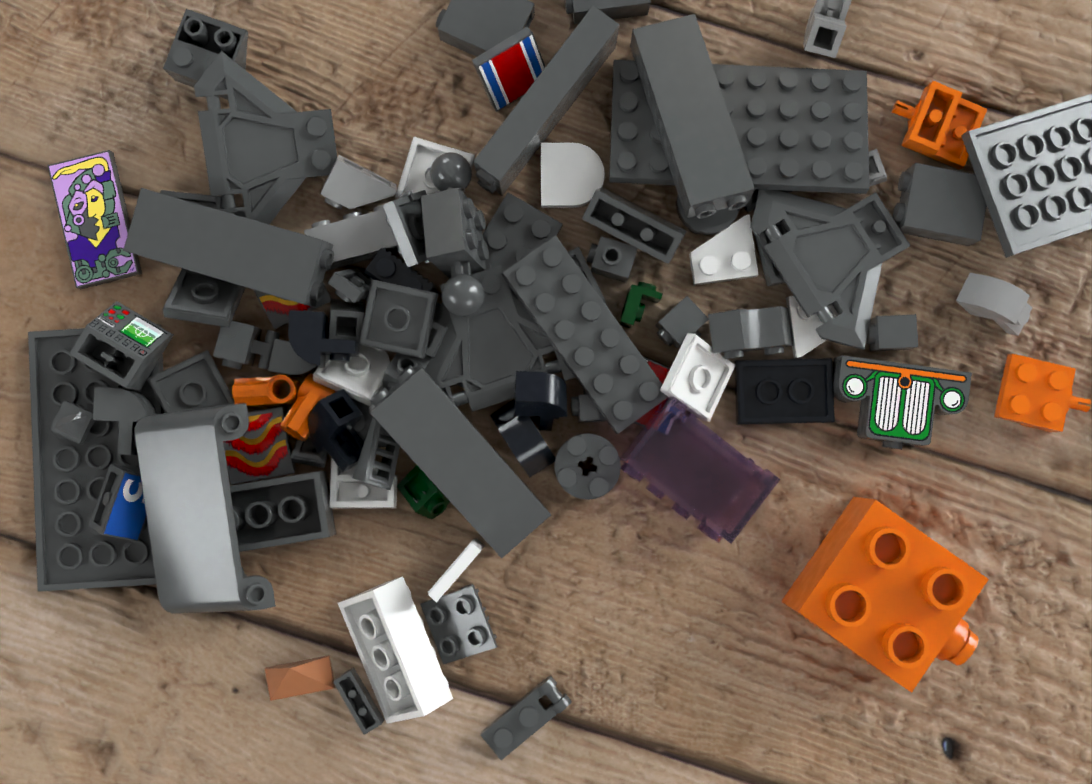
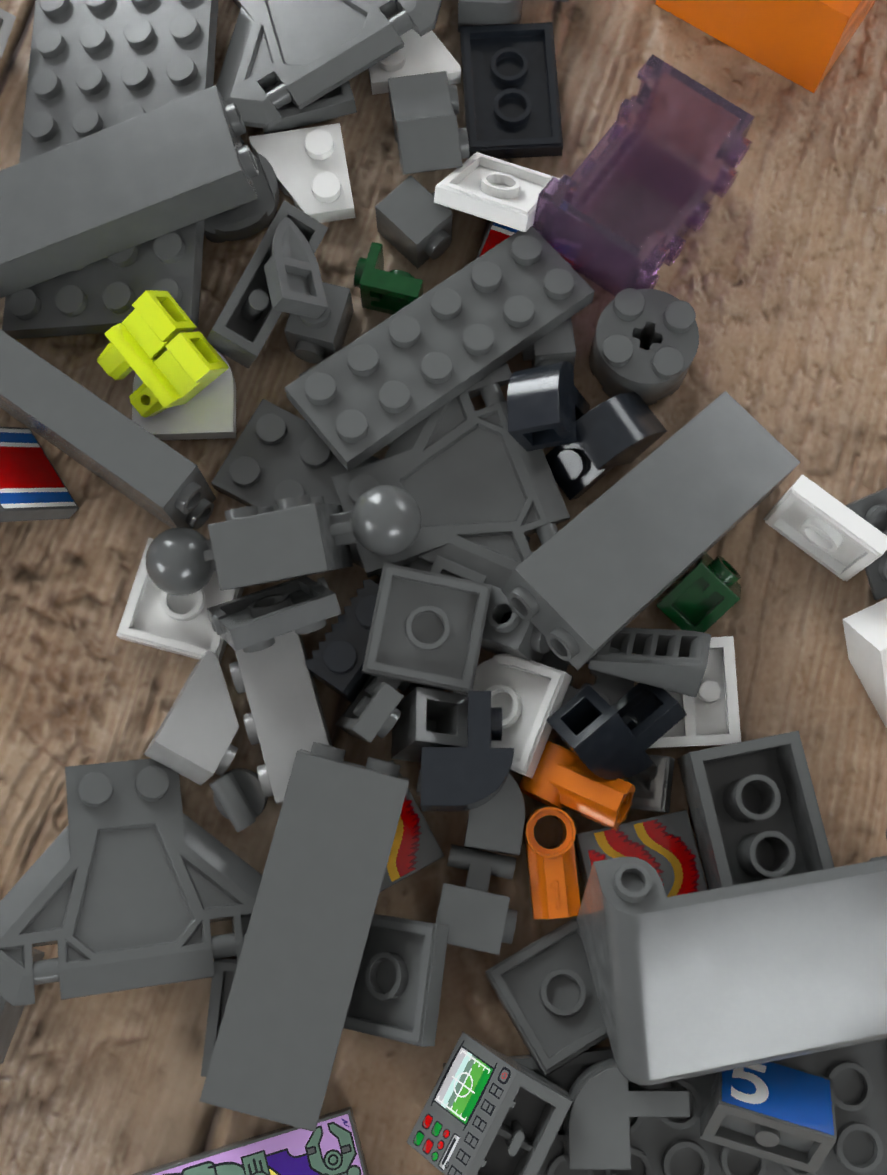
camera: 90 degrees left, 10 degrees down
none -> neon yellow hips [97,290,229,418]
none -> dark grey plate [209,768,268,832]
none -> dark grey plate [264,217,328,319]

